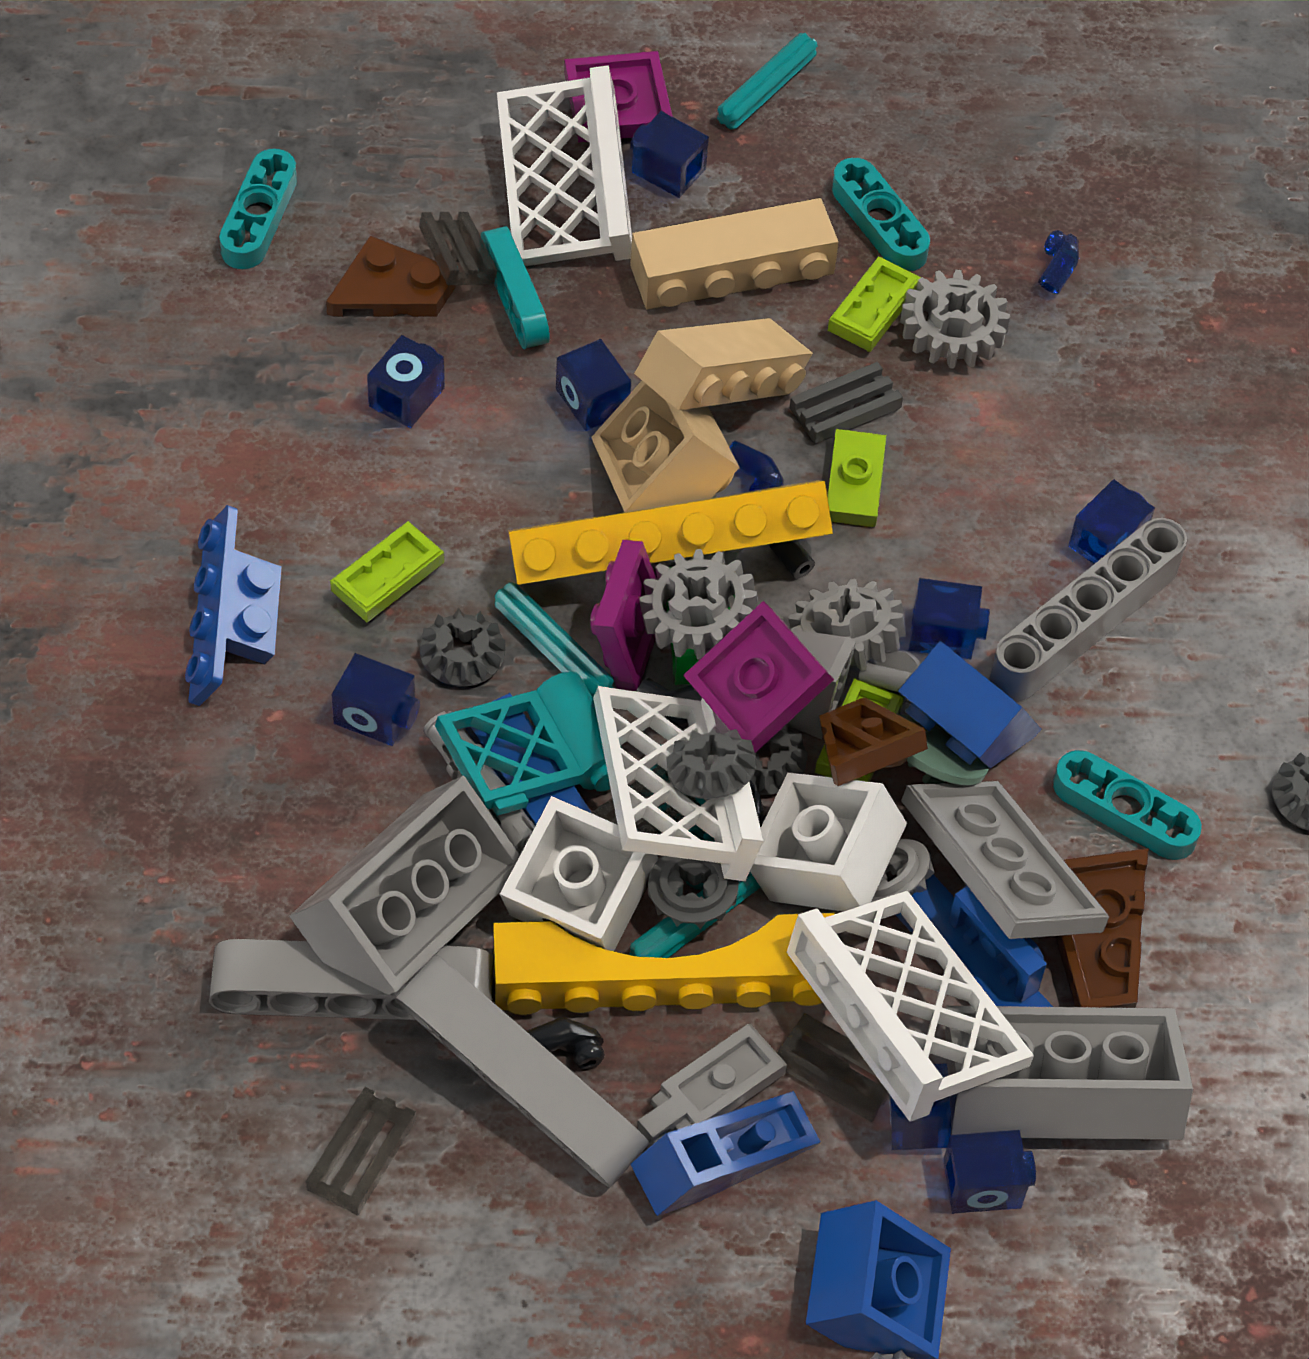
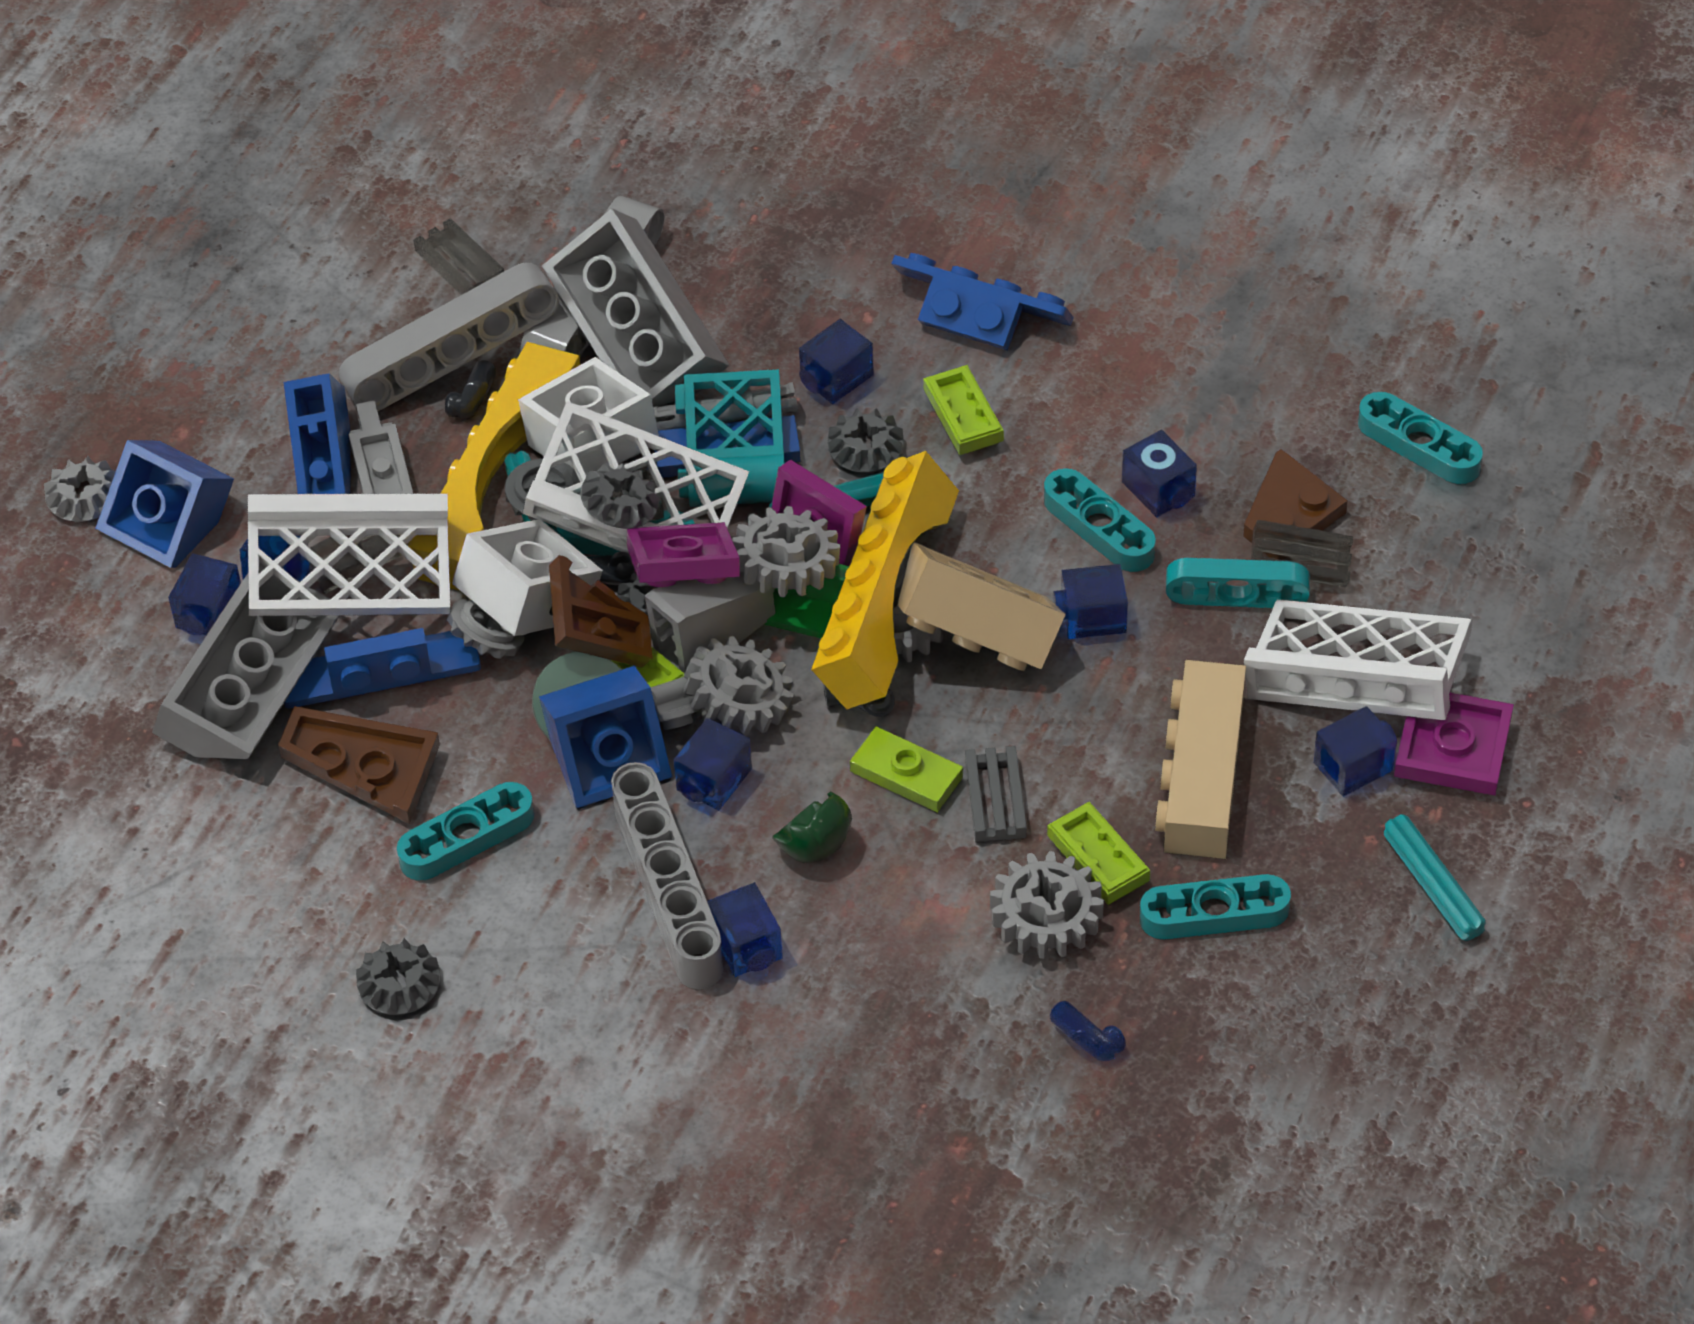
camera: 120 degrees right, 5 degrees down
tan brick [634,318,813,411] -> none
clear blue arm [729,440,784,492] -> none
light grey tile [901,781,1109,939] -> none
none -> dark green hair [772,792,852,863]
none -> teal beam [1044,468,1156,572]

